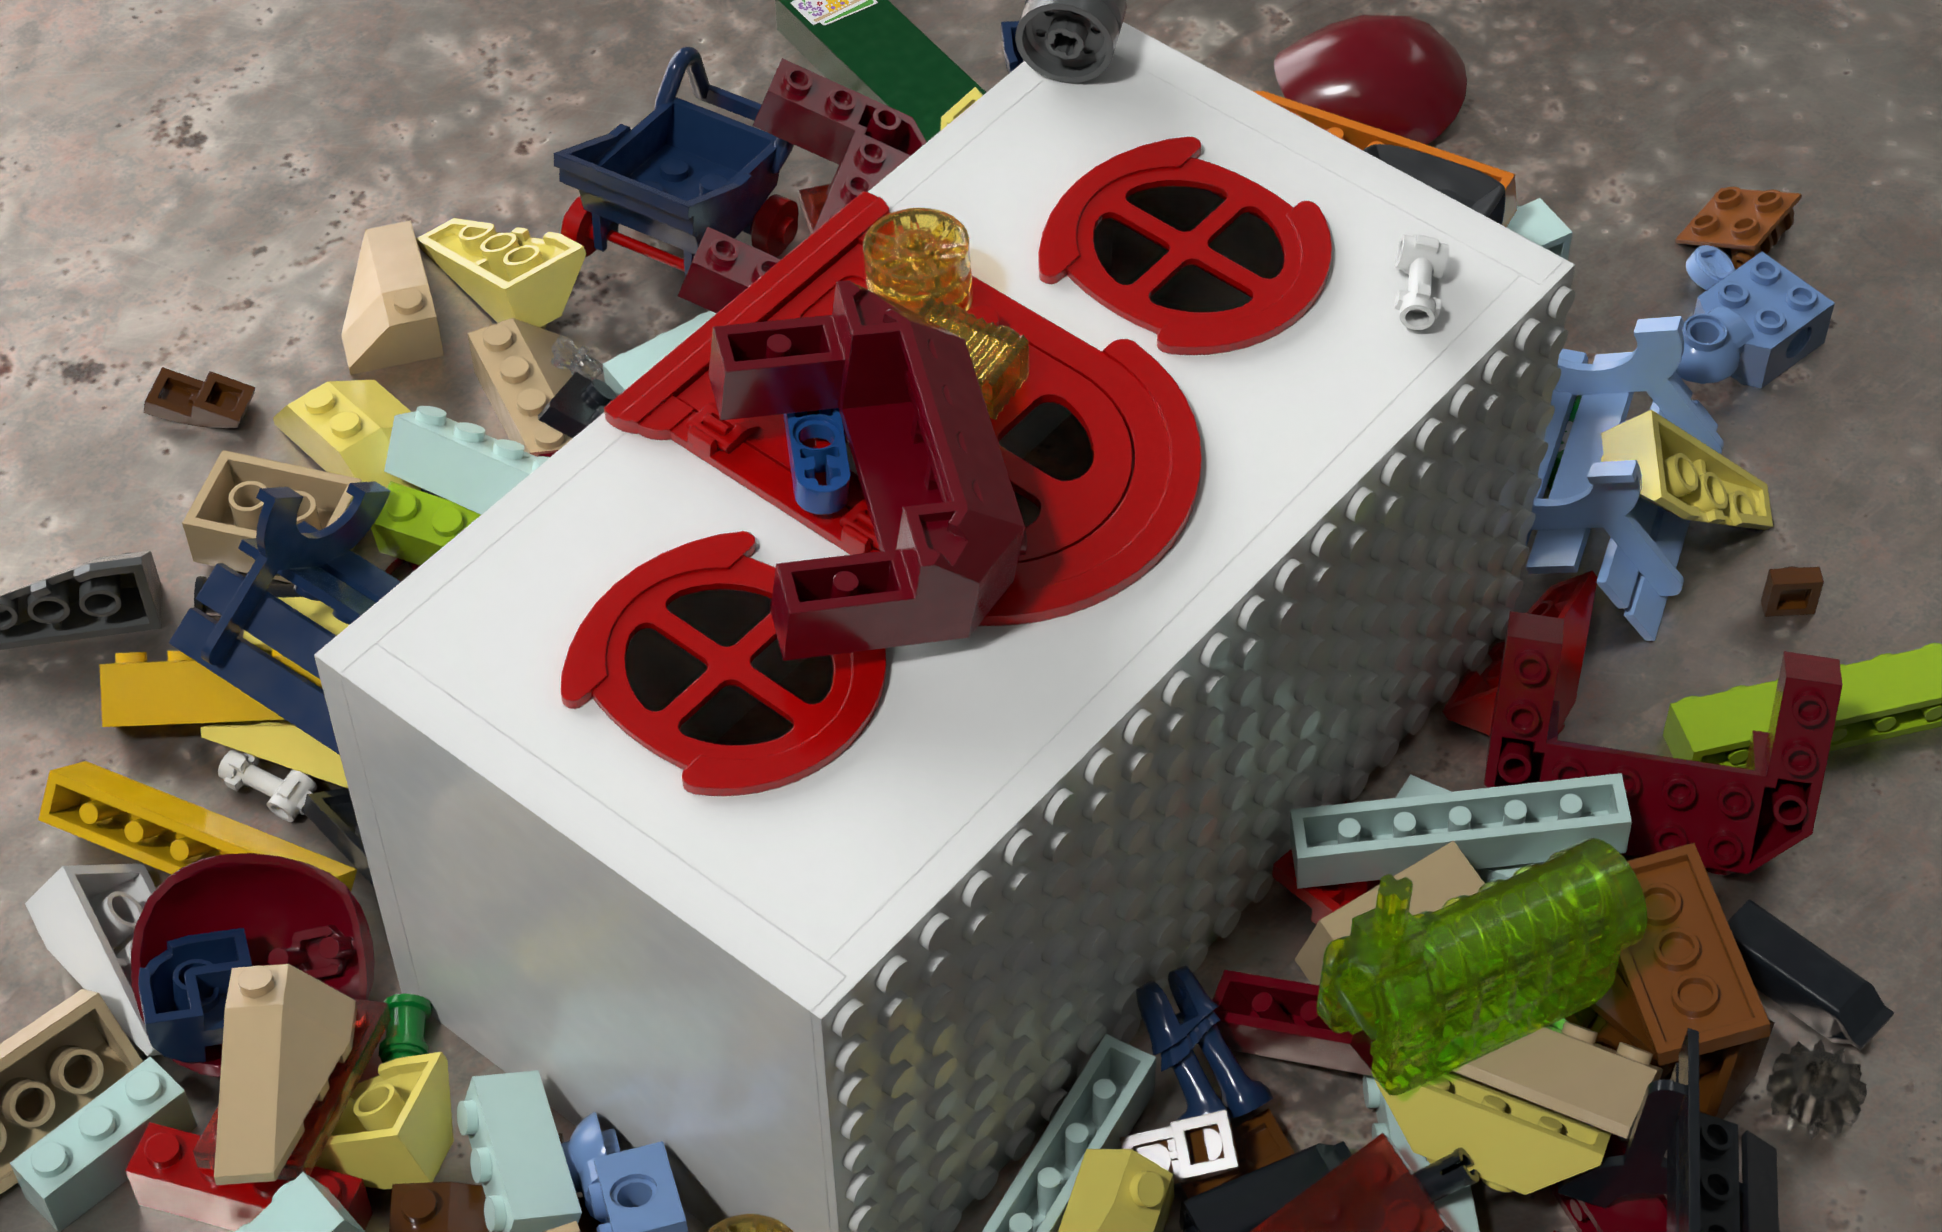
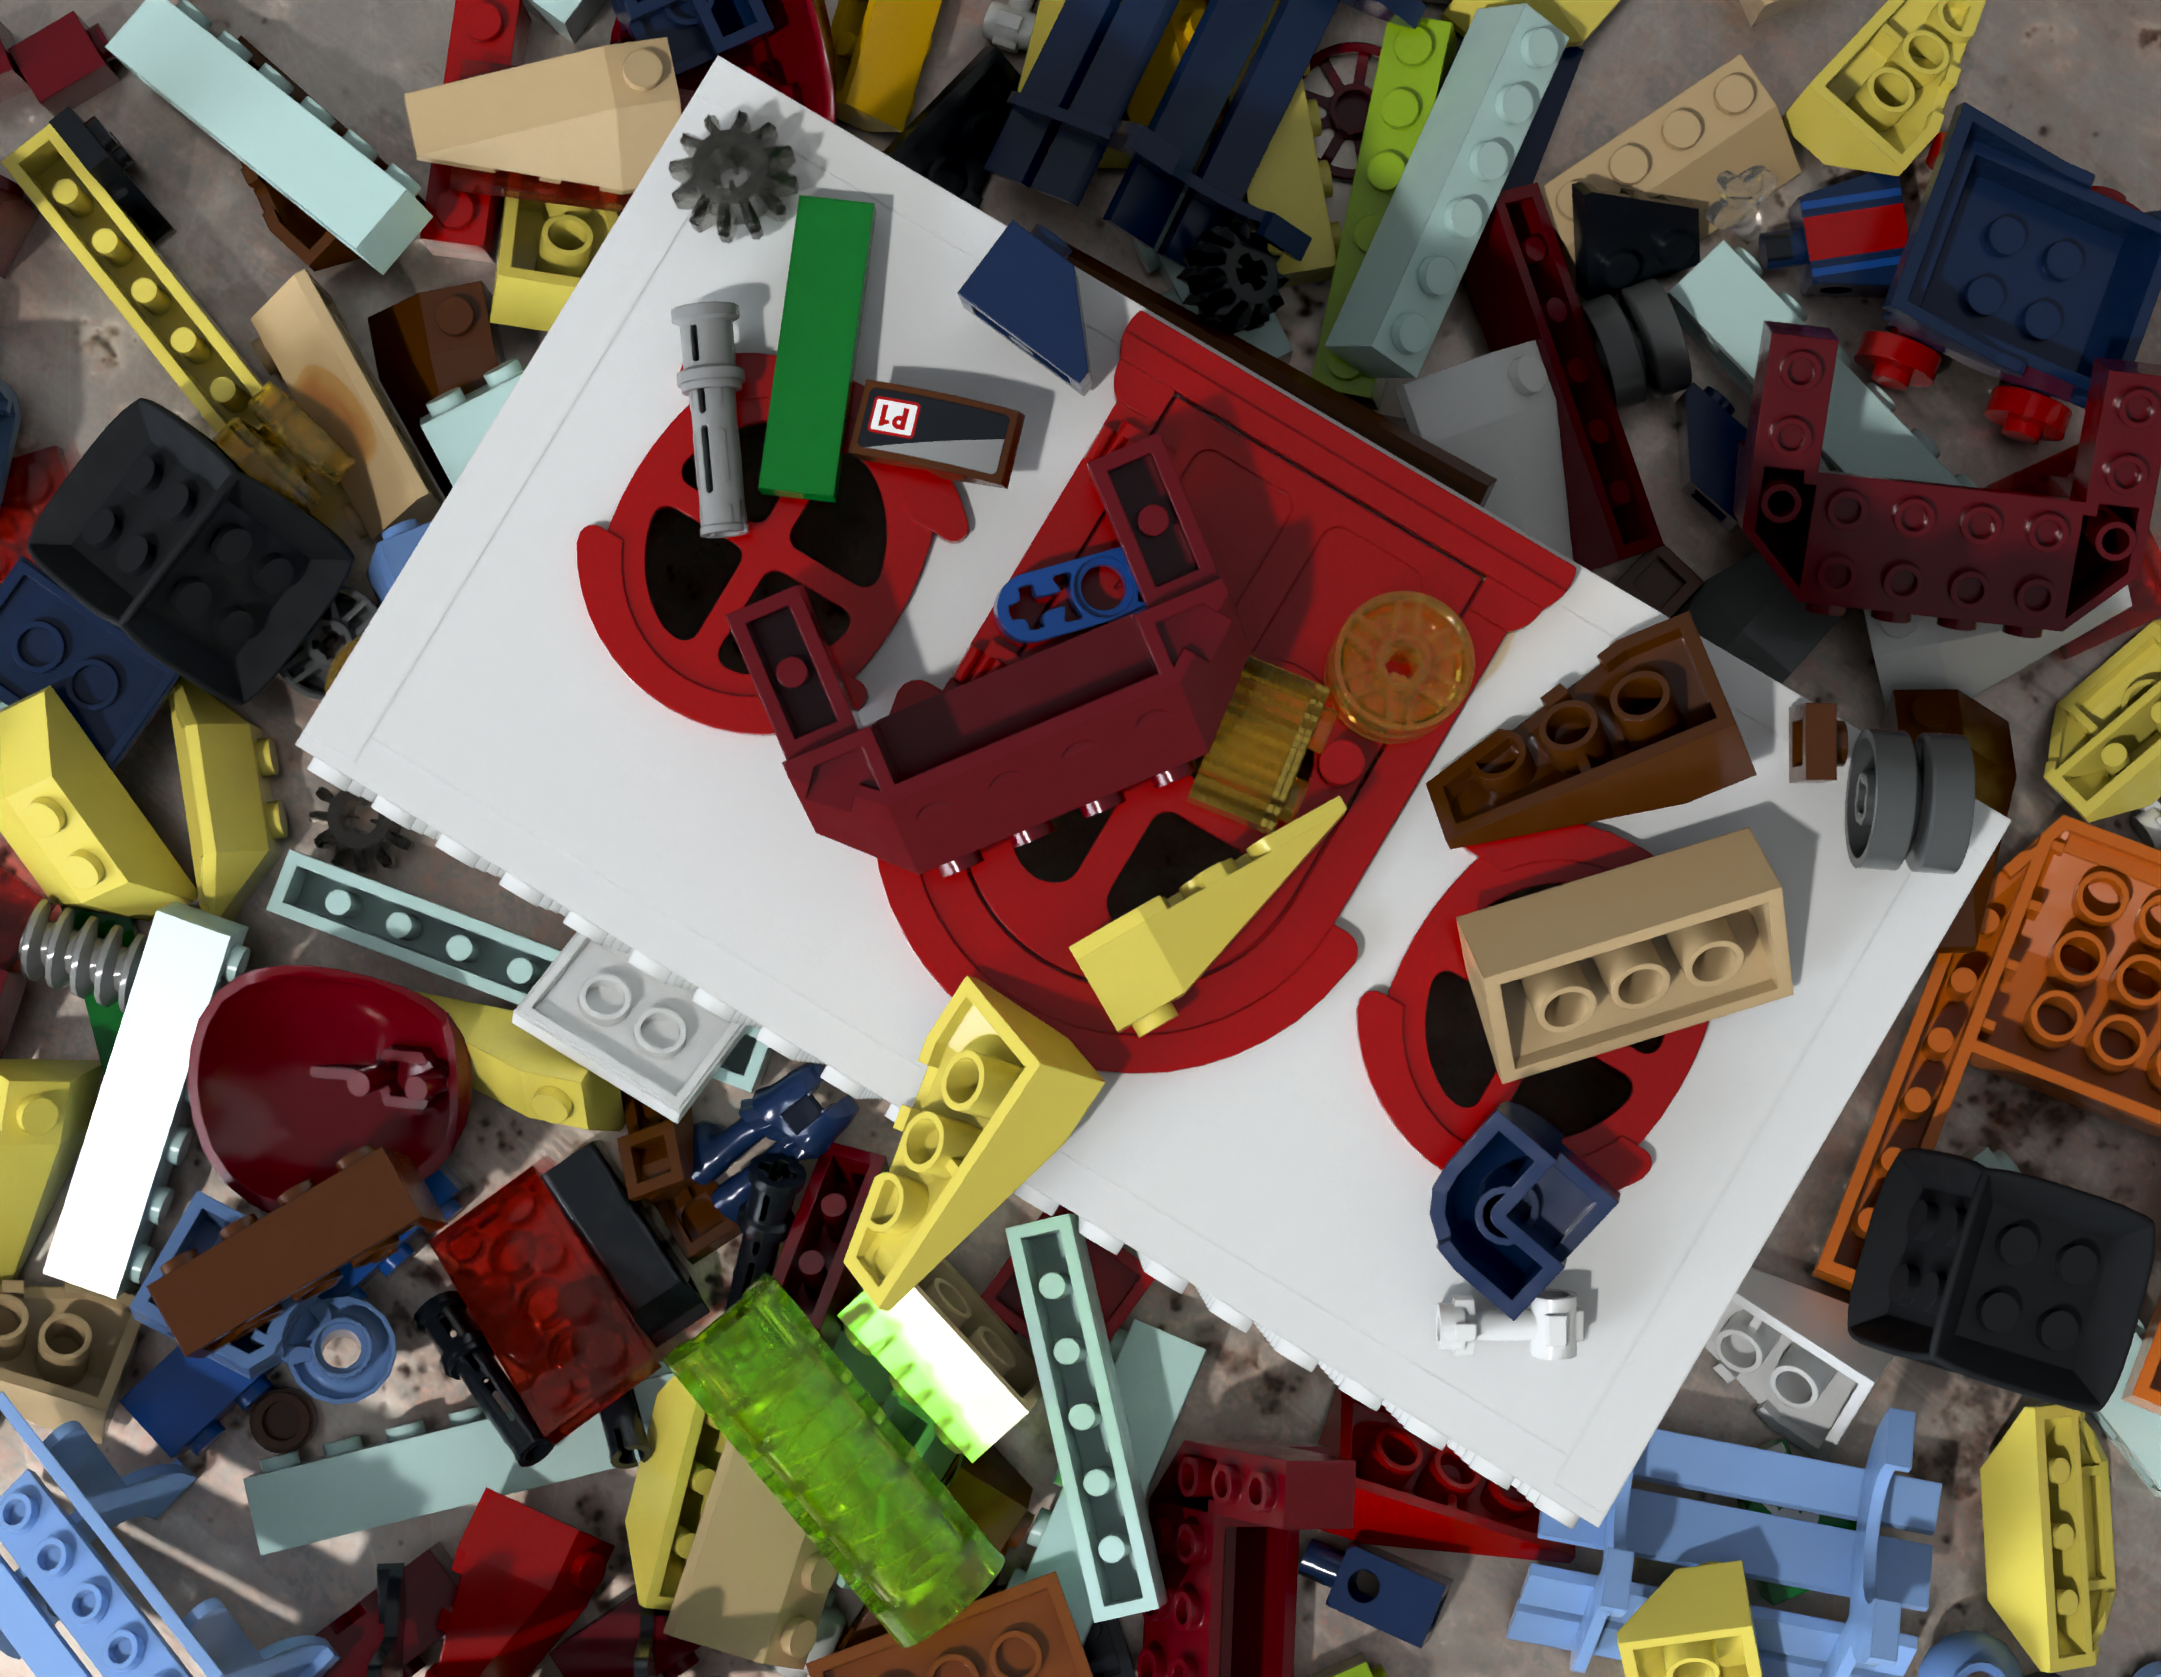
camera: 80 degrees right, 35 degrees up
none -> white tile [512,932,749,1124]
none -> clear smoke gear [669,110,799,244]
none -> light grey pin [671,301,749,538]
none -> black pin [720,1153,807,1339]
none -> green tile [758,195,876,503]
none -> light yellow wedge [843,975,1106,1311]
none -> slope [848,379,1026,489]
none -> dark blue slope [957,220,1093,396]
none -> light yellow wedge [1069,795,1347,1038]
none -> dark blue torso [1298,1538,1454,1648]
none -> reddish brown wedge [1426,611,1757,849]
none -> dark blue brick [1430,1101,1621,1321]
none -> tan slope [1456,827,1794,1084]
none -> torso [1759,172,1909,298]
none -> reddish brown plate [1789,703,1848,783]
none -> light yellow wedge [1980,1404,2116,1673]

